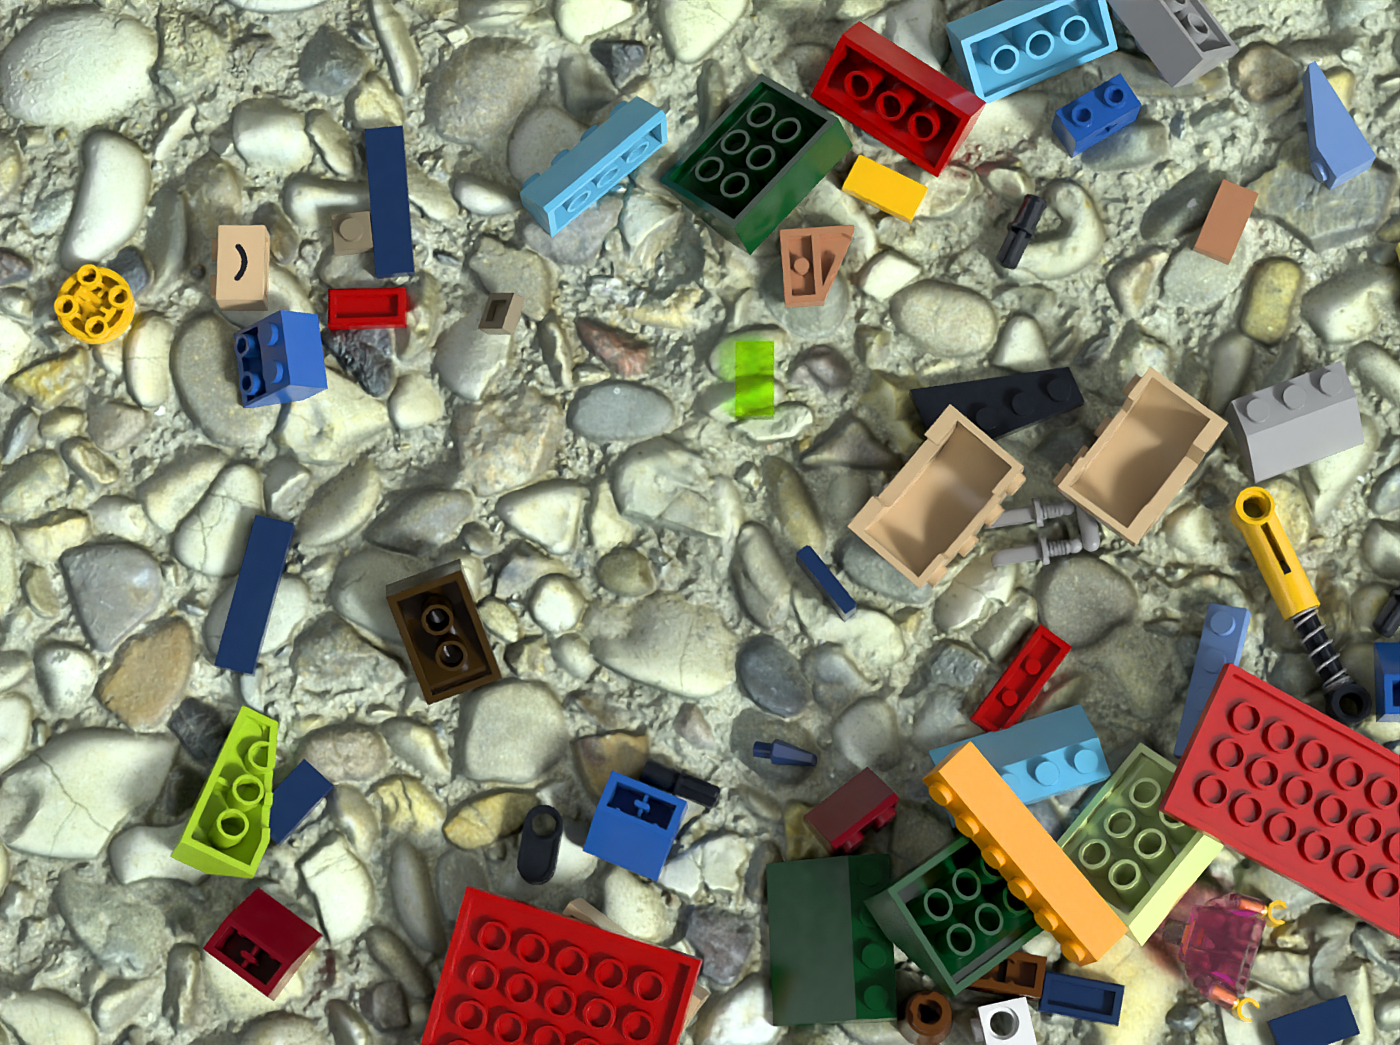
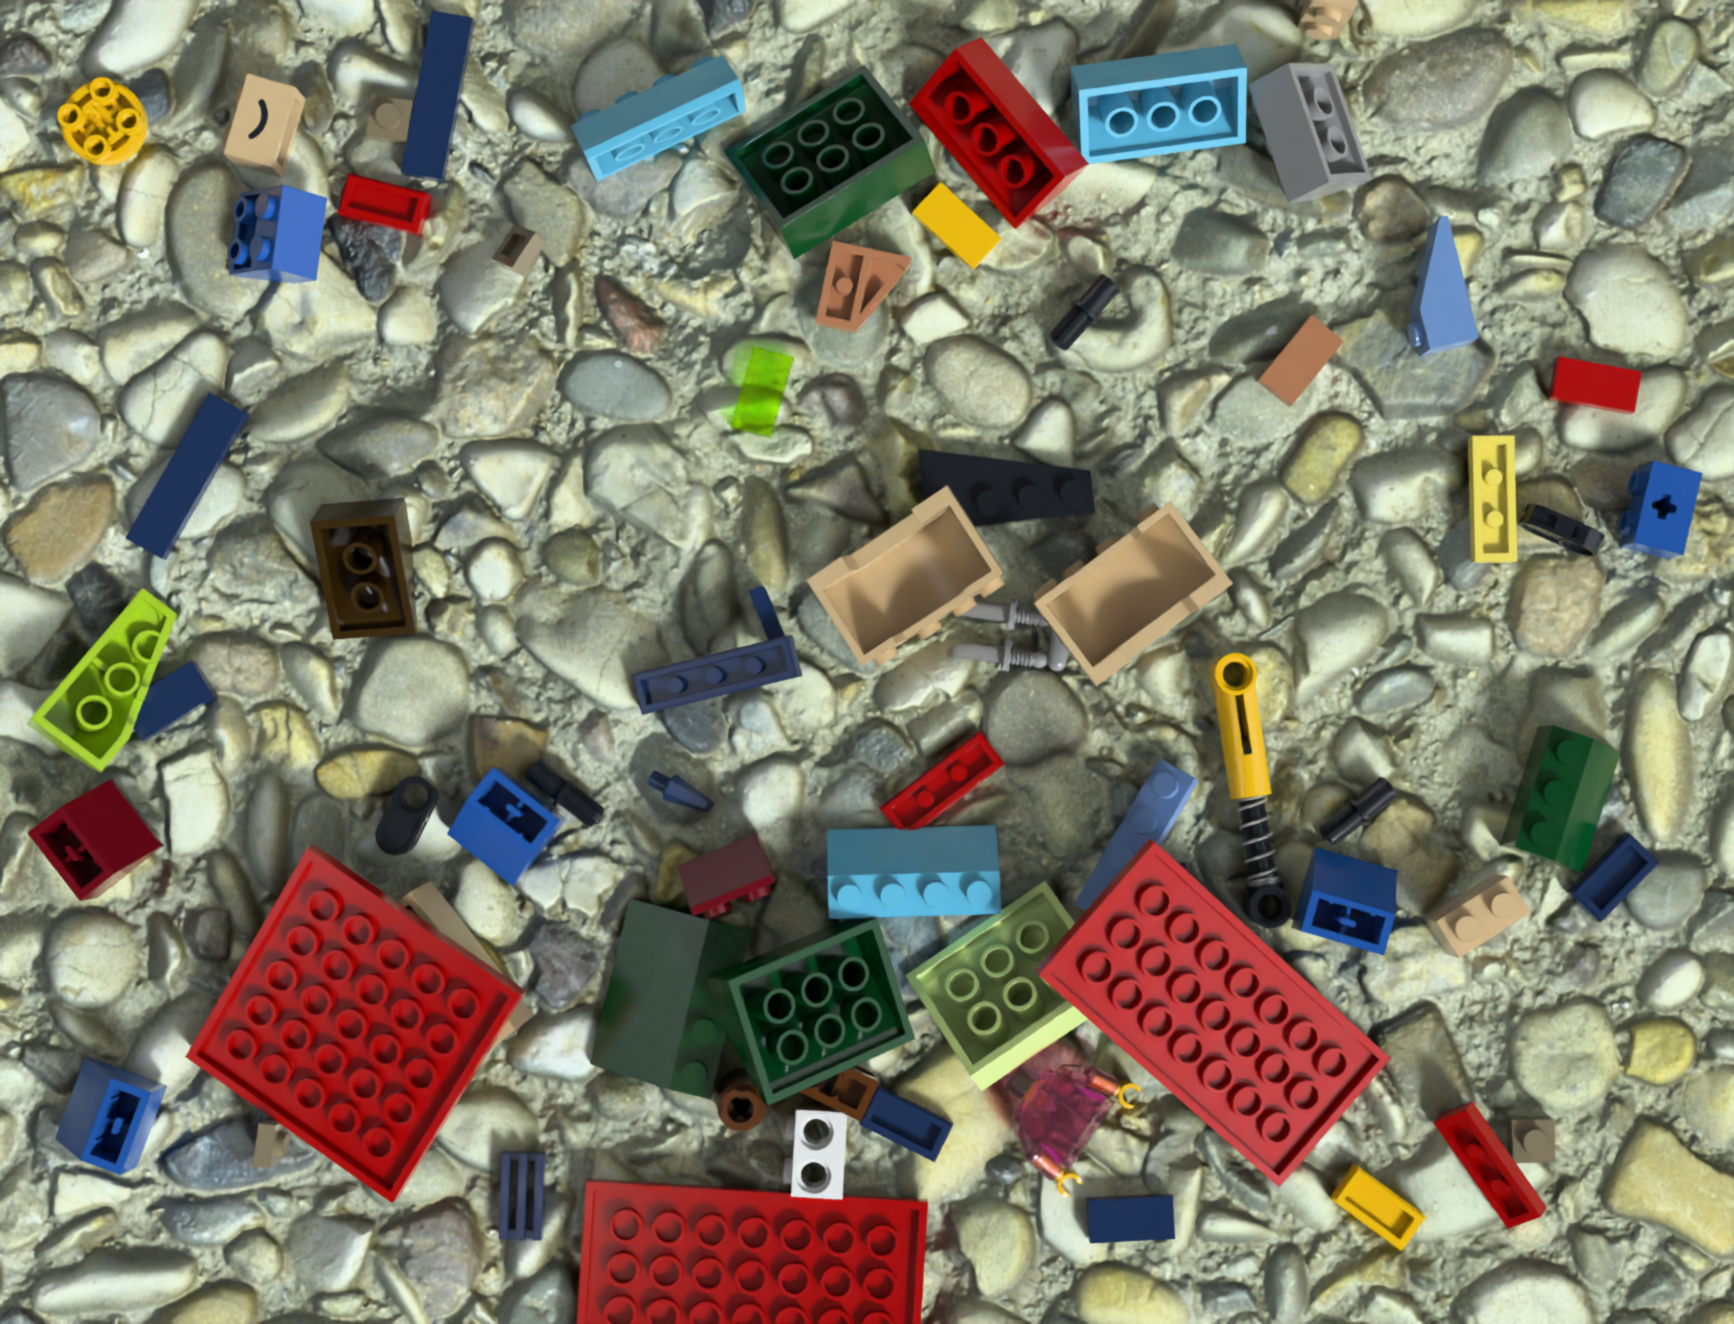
camera: 10 degrees right, 10 degrees up
light orange brick [922,741,1129,967] -> none
blue brick [1051,73,1141,158] -> none
light grey slope [1225,361,1364,484] -> none
none -> dark blue tile [632,635,802,715]

